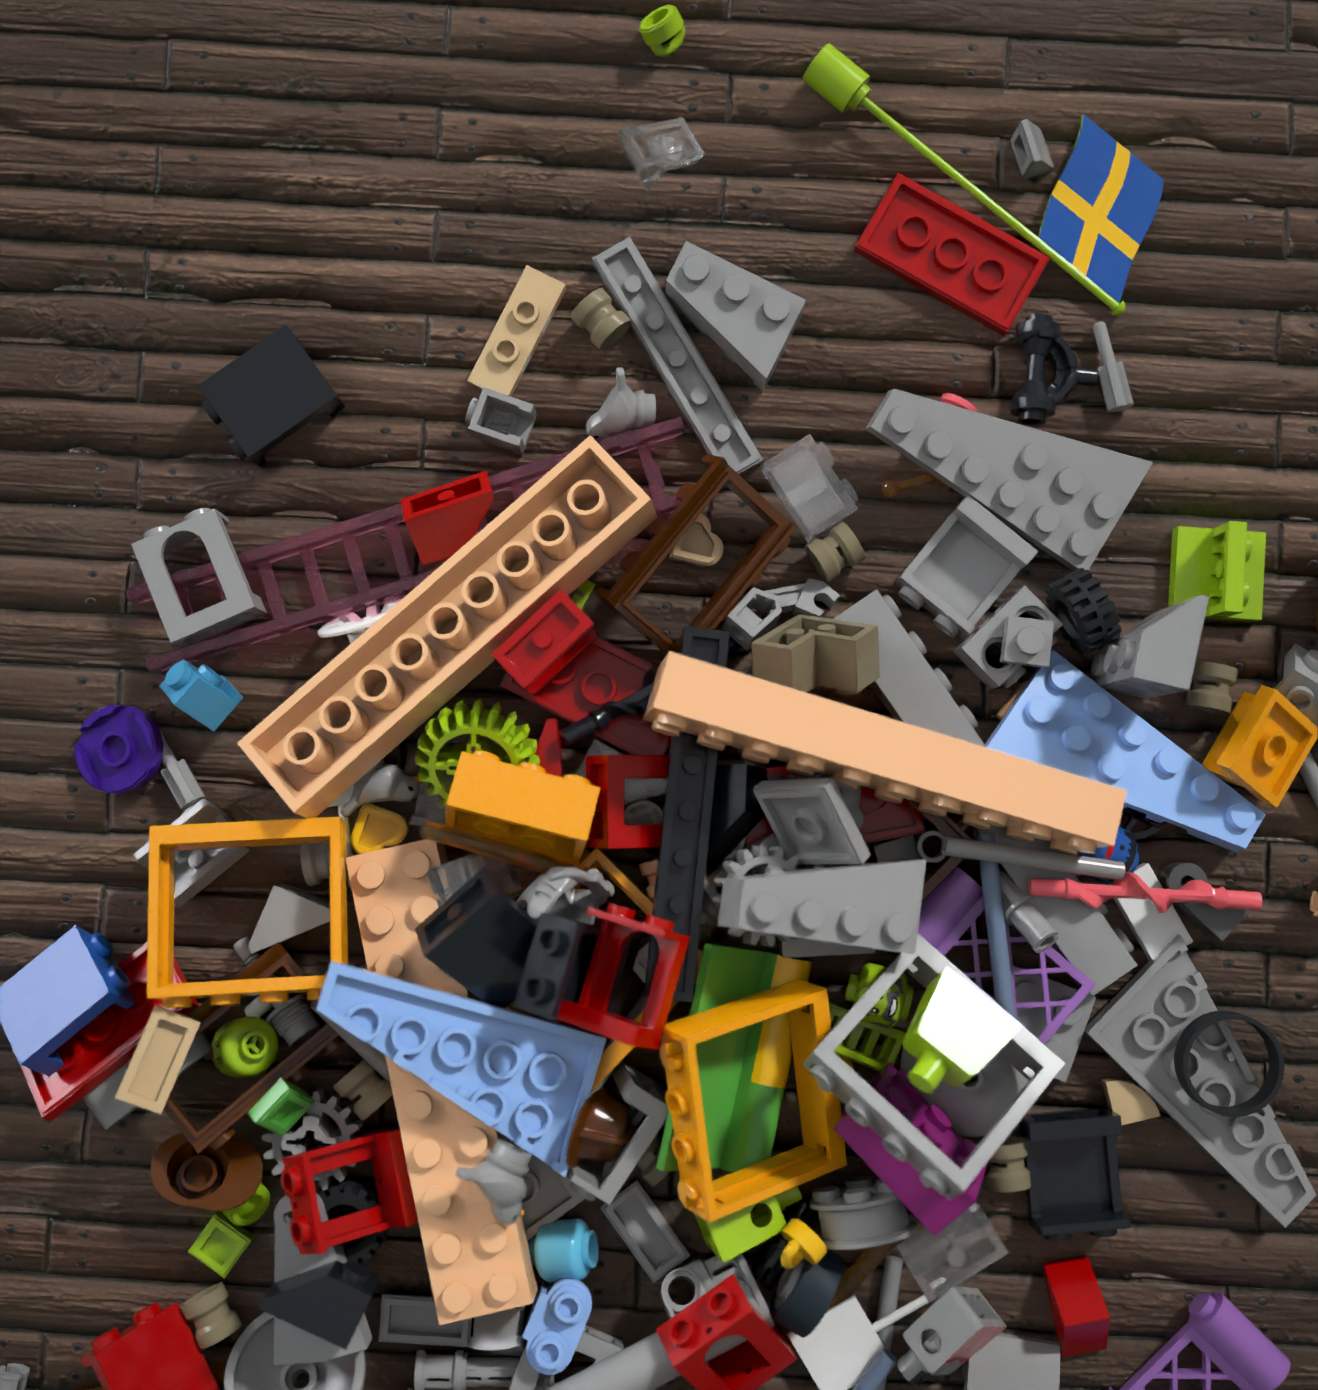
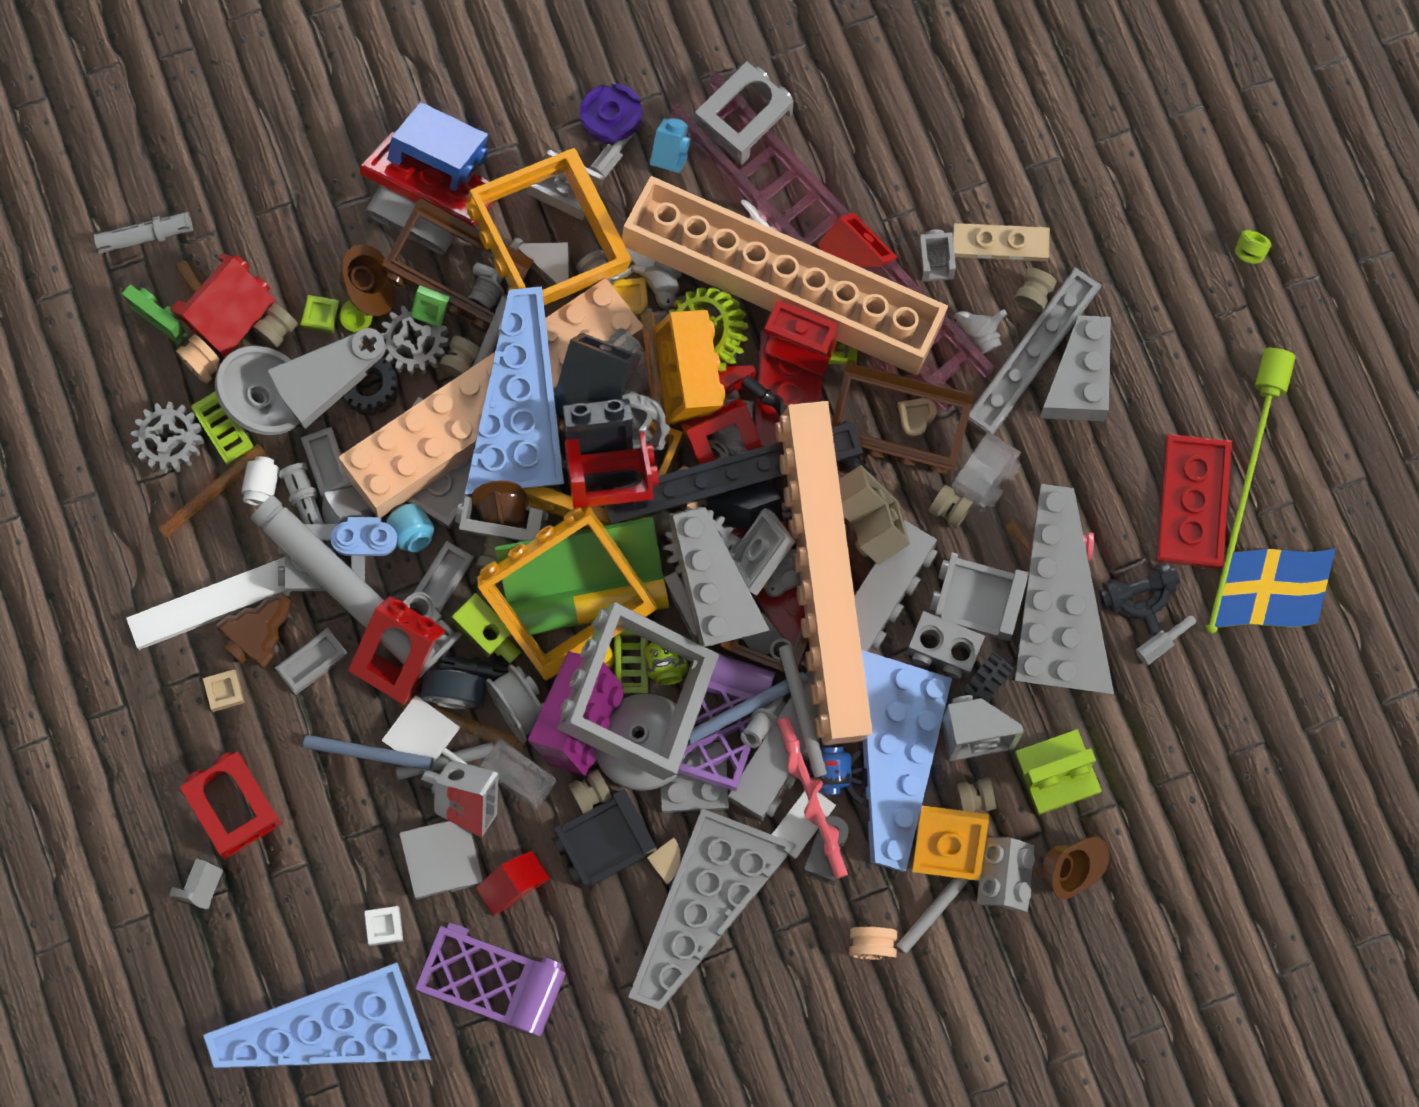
camera: 70 degrees right, 10 degrees down
tan tile [115,1004,201,1114] -> none
black panel [197,325,345,466] -> none
lime head [211,1016,278,1078] -> none
black slope [258,1260,379,1350] -> none
red panel [281,1128,419,1254] -> none
light grey animal [455,1139,532,1224] -> none
clear slope [617,117,704,191] -> none
light grey piece [722,578,840,651] -> none
yellow tile [780,1218,827,1269] -> none
torso [902,966,1022,1094] -> none
light grey plate [1000,616,1054,668] -> none
light grey slope [1010,119,1054,179] -> none
black tyre [1174,1010,1285,1117] -> none

